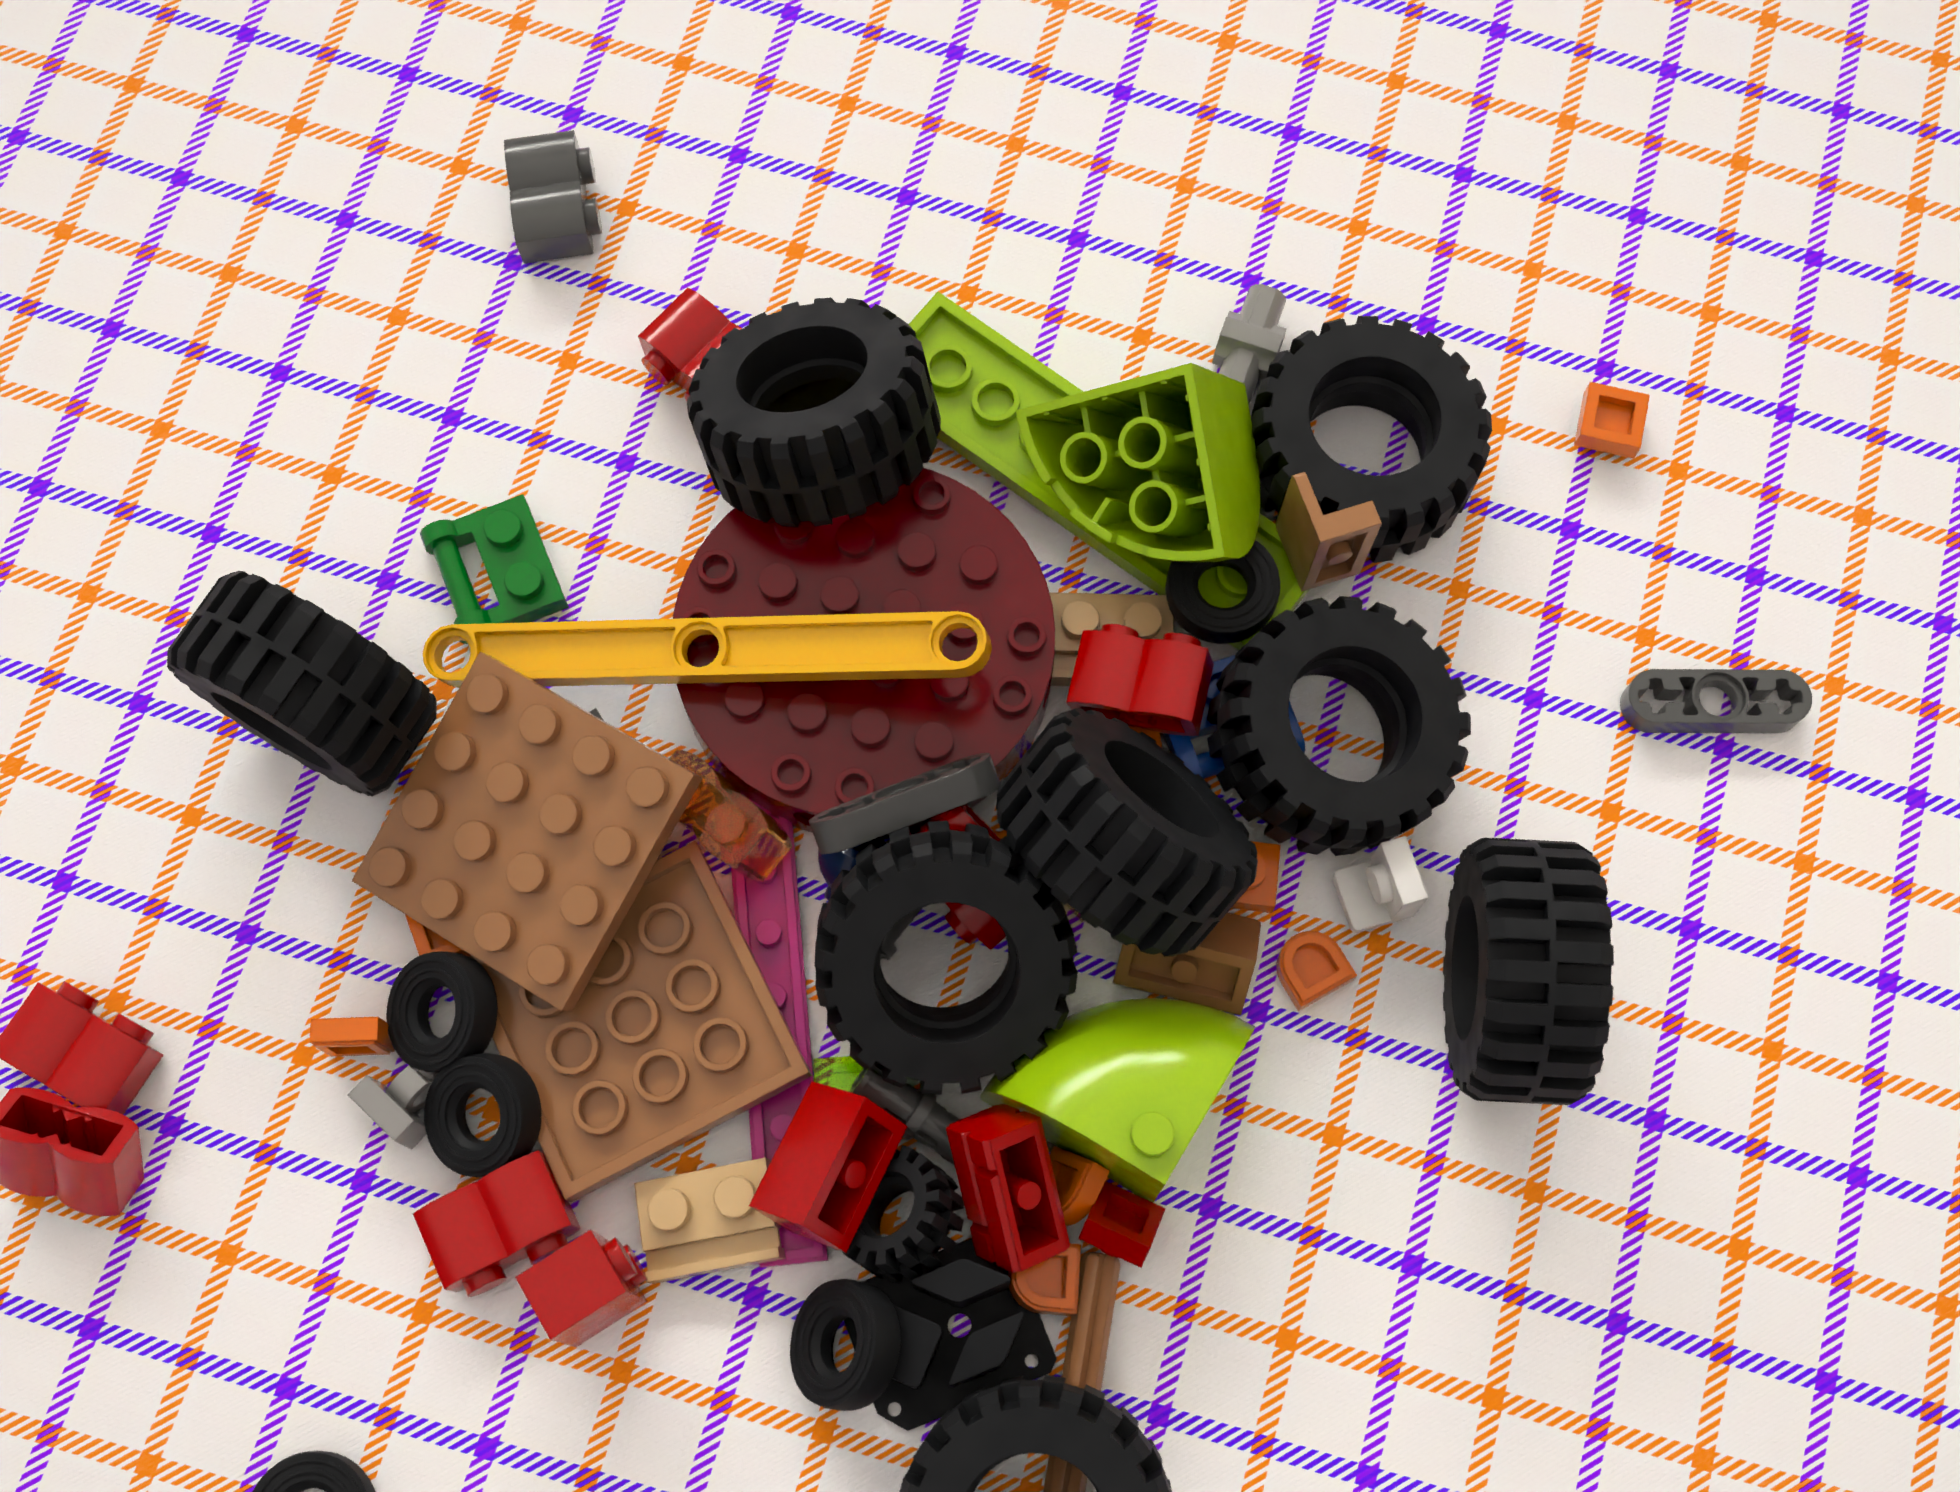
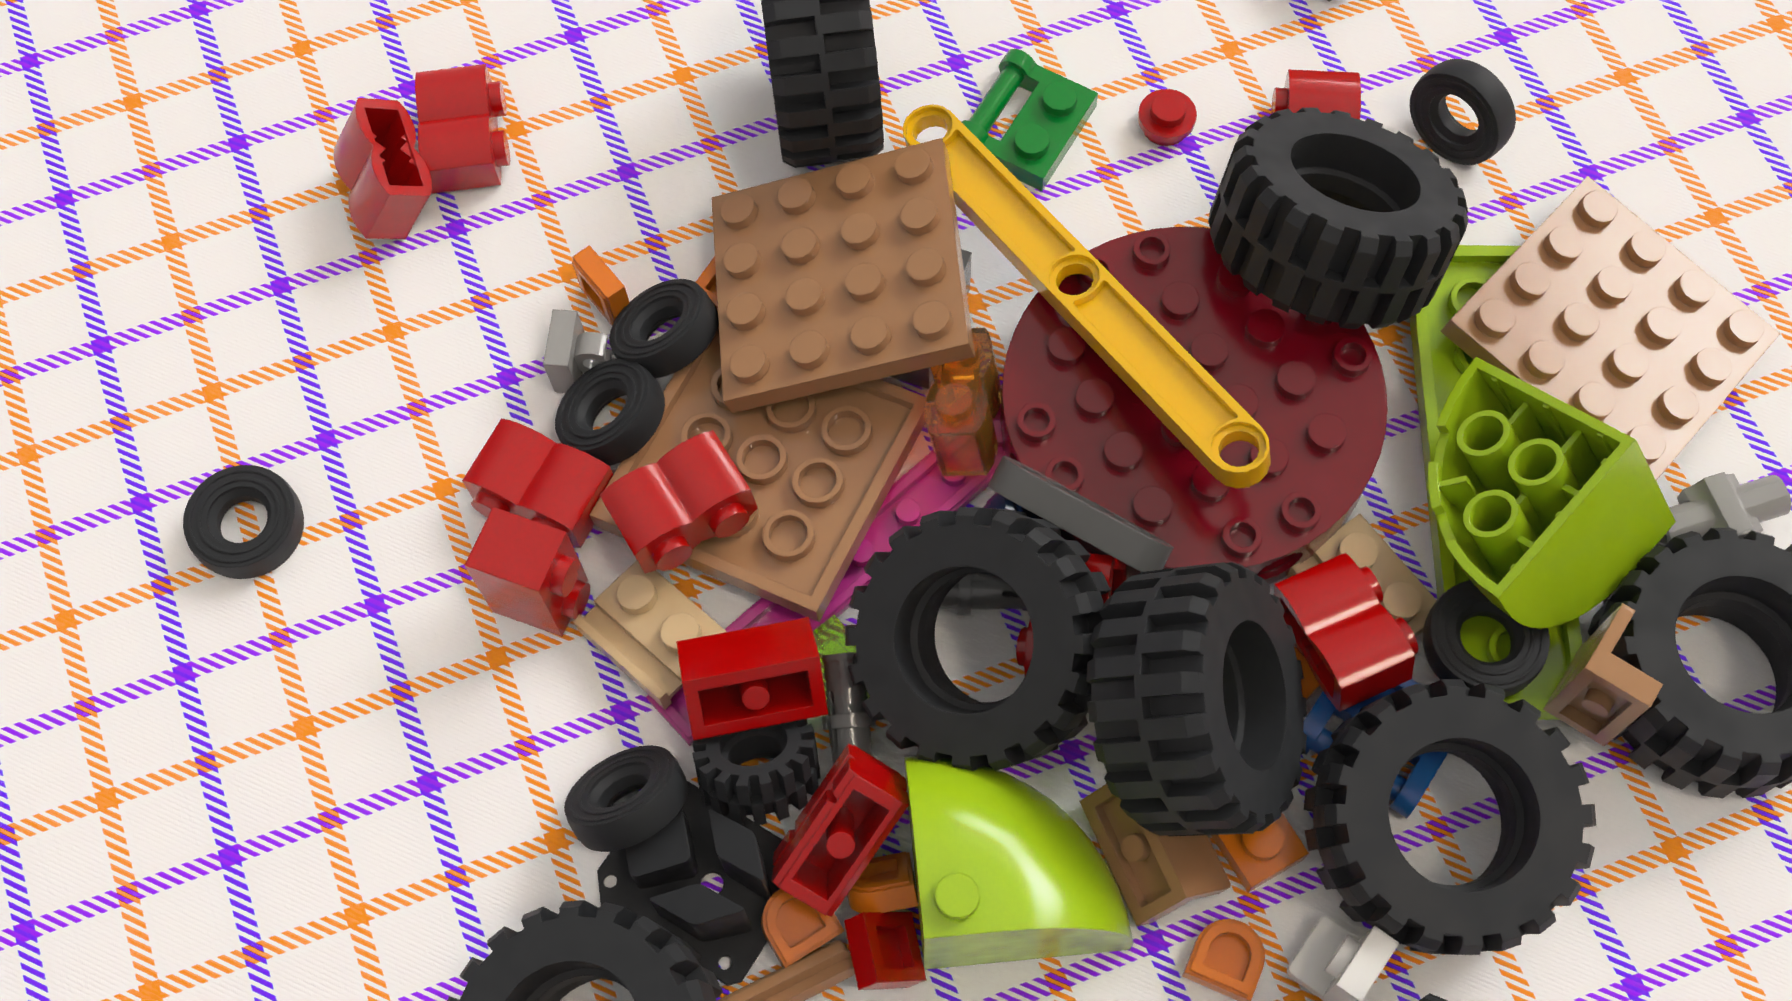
camera: 55 degrees right, 5 degrees down
none -> red brick [599,430,758,574]
none -> red plate [1138,89,1197,146]
none -> black tyre [1409,59,1516,165]
none -> plate [1441,176,1781,481]

